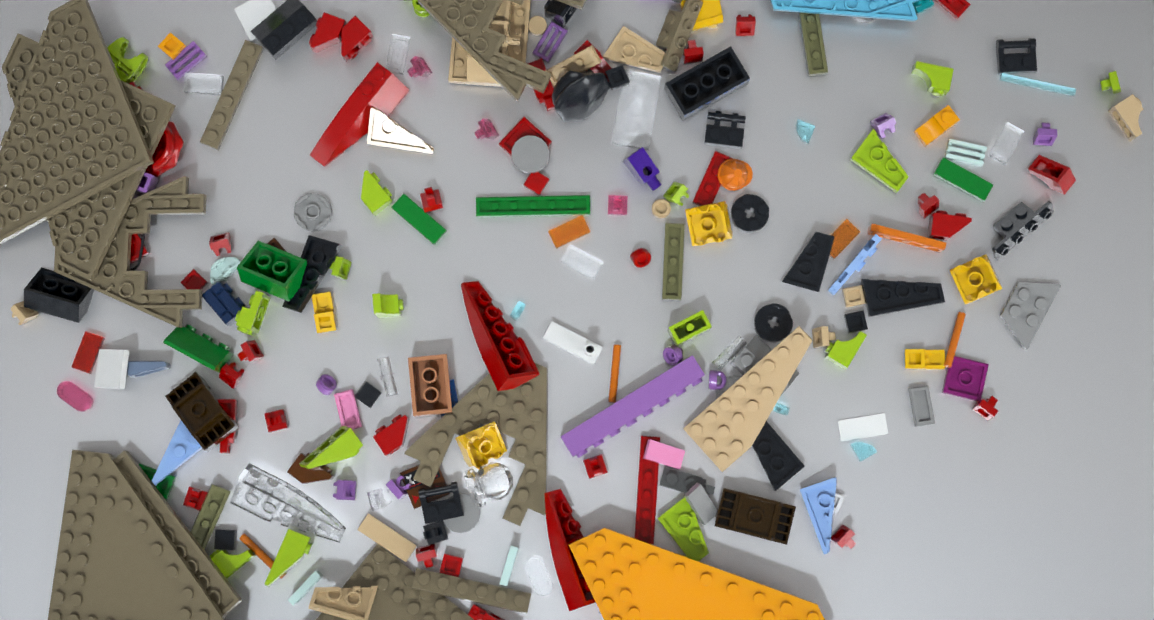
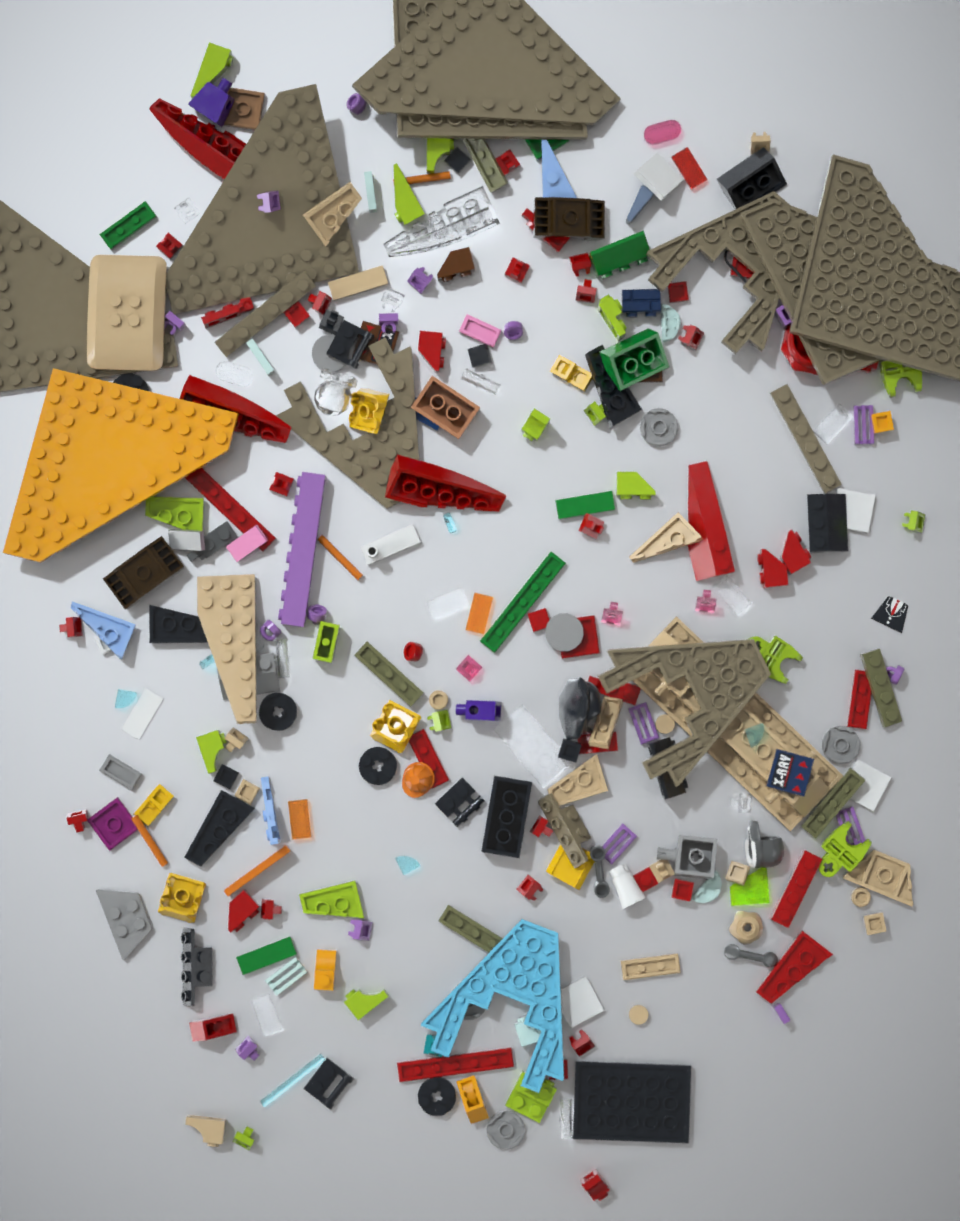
camera: 130 degrees right, 5 degrees up
lime slope [299,426,363,469] -> none
black wing [782,232,835,292] -> none

